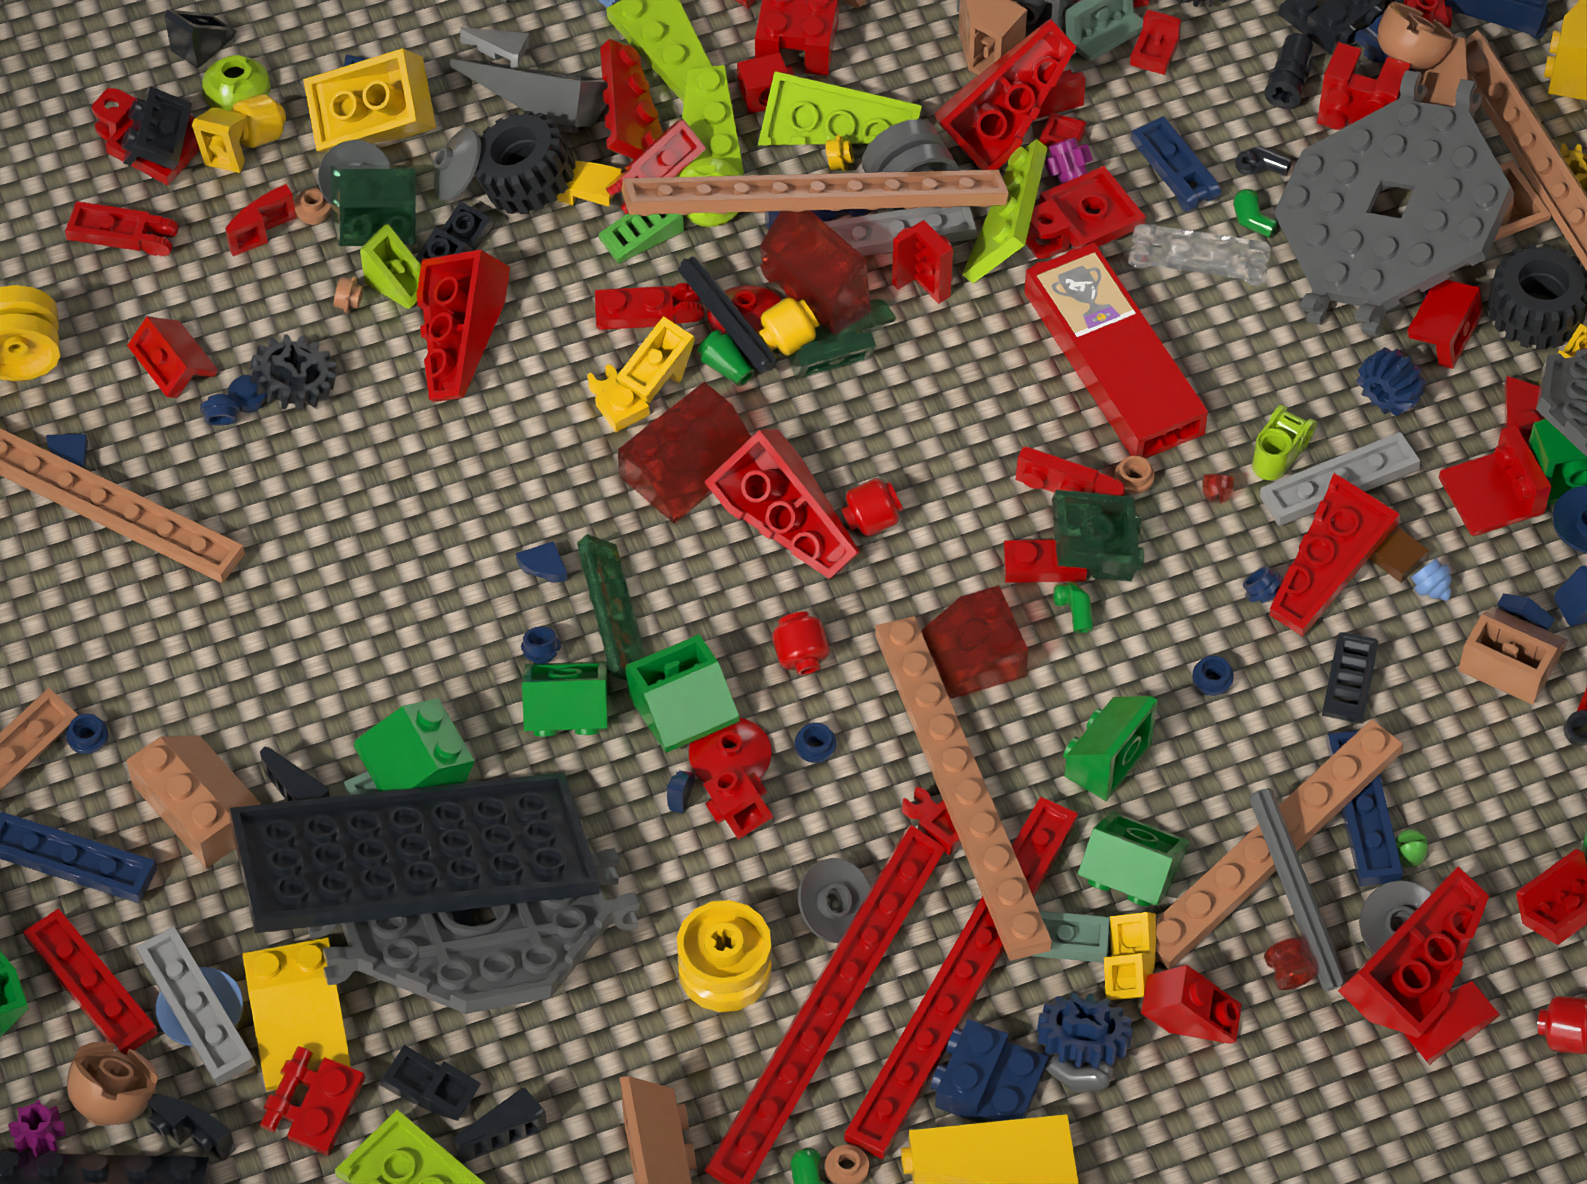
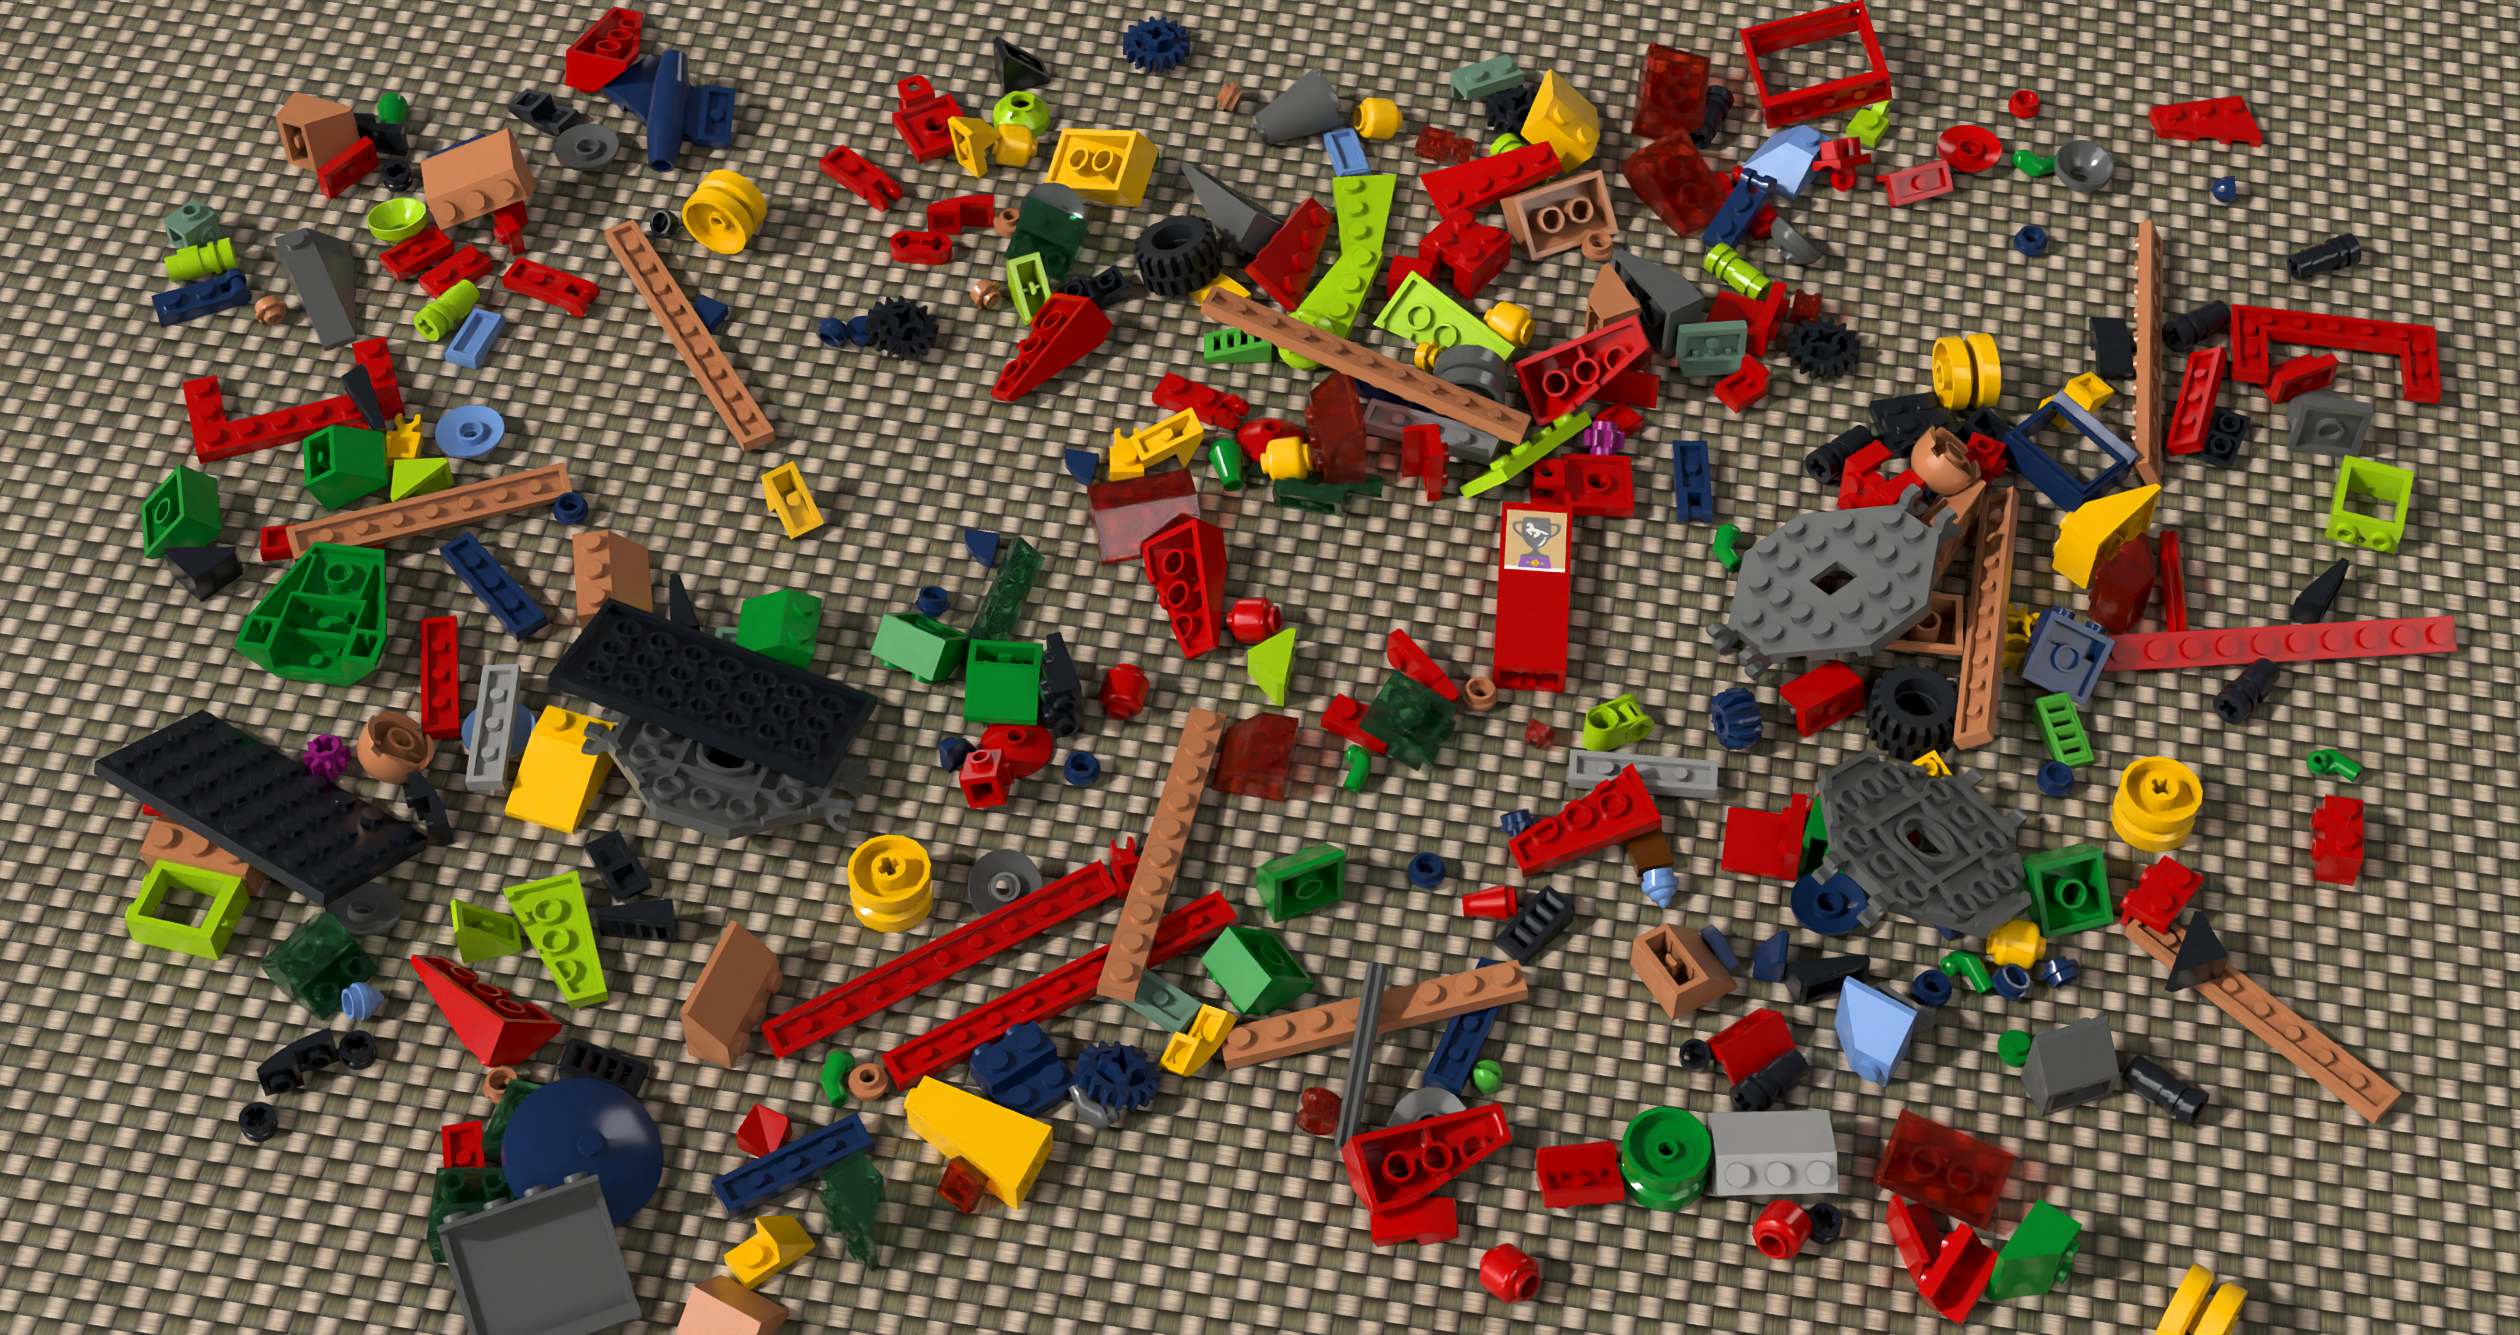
camera: 30 degrees right, 5 degrees down
black bracket [121,86,192,170] -> none
red panel [127,316,218,398] -> none
red plate [260,1046,366,1156] -> none
dark grey dish [434,128,481,201] -> none
light grey tile [460,27,529,68] -> none
hinge [606,119,706,214] -> none
black axle [678,256,778,374] -> none
clear plate [1128,224,1271,285] -> none
red slope [1141,965,1242,1044] -> none
black arm [1235,146,1293,177] -> none
none -> yellow slope [761,461,824,540]
none -> red beam [890,230,953,265]
none -> black plate [1038,632,1084,738]
none -> dark blue tile [1065,449,1099,487]
none -> lime slope [1247,628,1297,707]
none -> red cone [1462,883,1518,921]
none -> yellow head [1483,301,1535,348]

